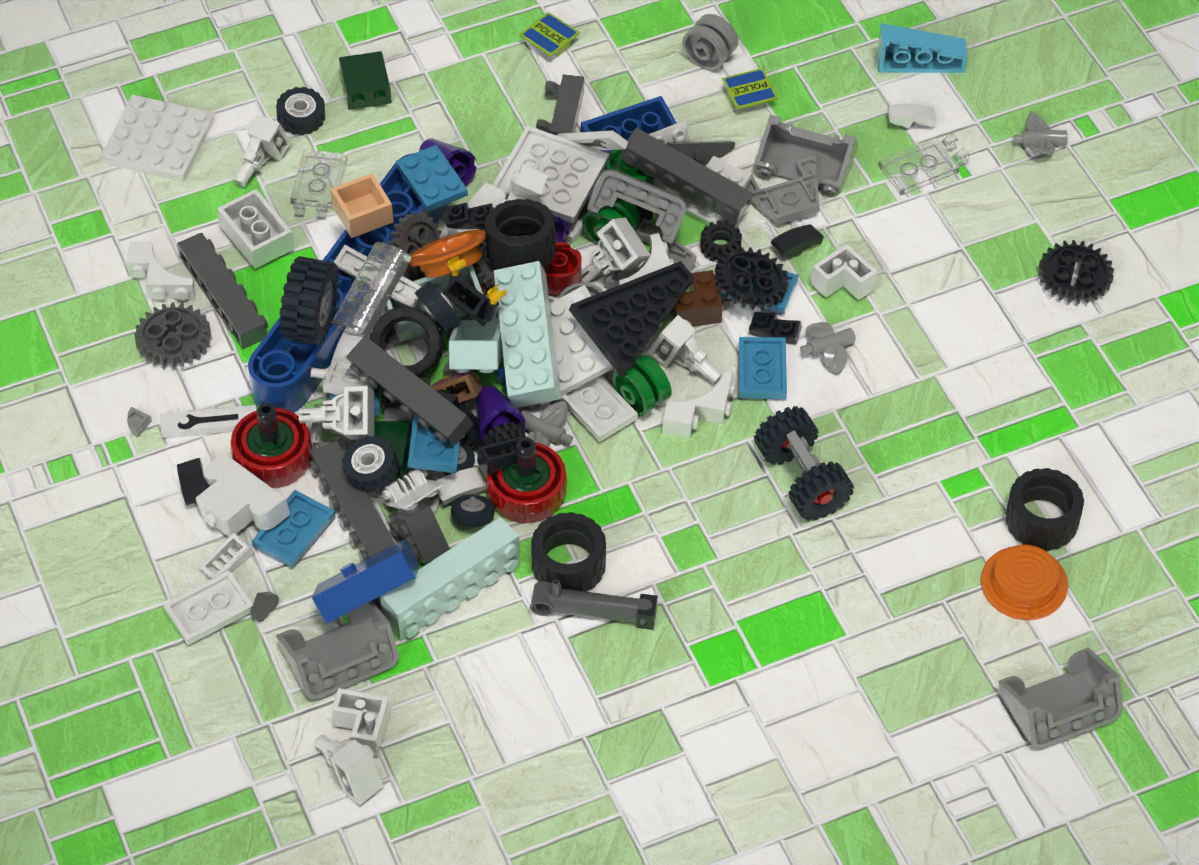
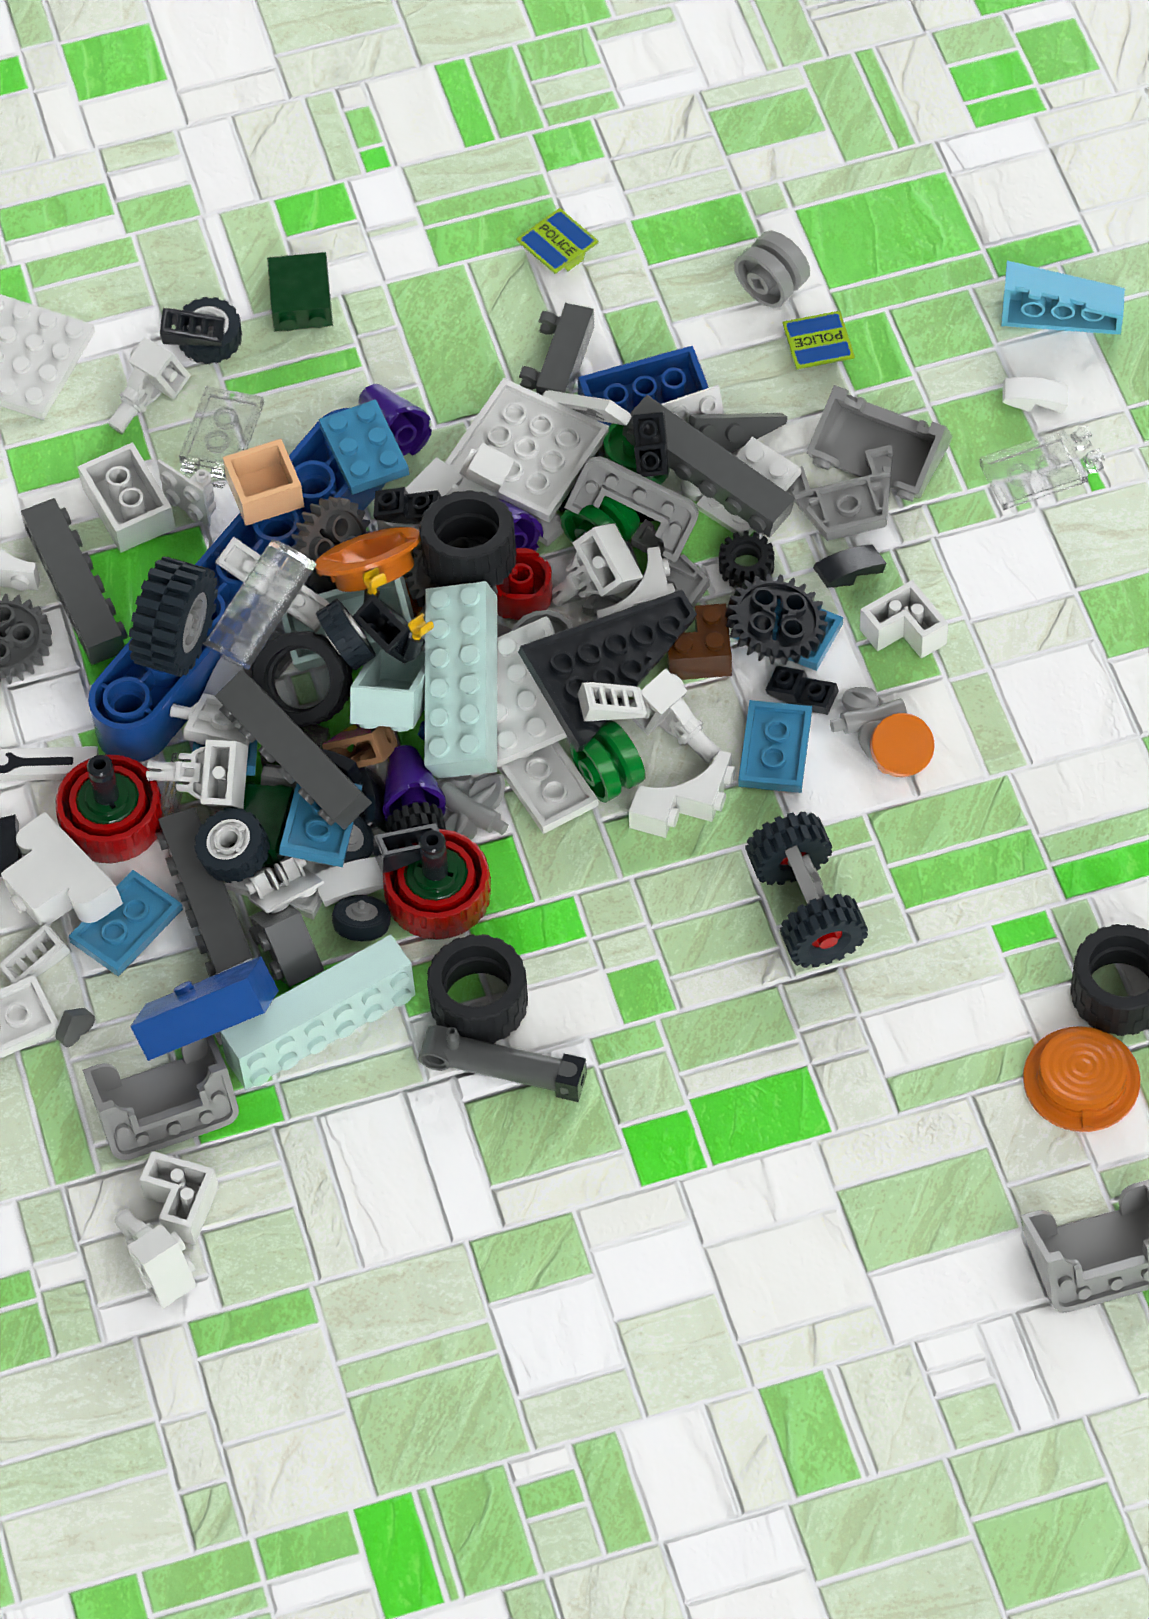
camera: 10 degrees right, 5 degrees up
none -> white hinge [157,459,217,527]
none -> black slope [160,308,225,346]
none -> white slope [578,682,647,721]
none -> black slope [632,411,669,477]
none -> orange tile [870,713,935,778]

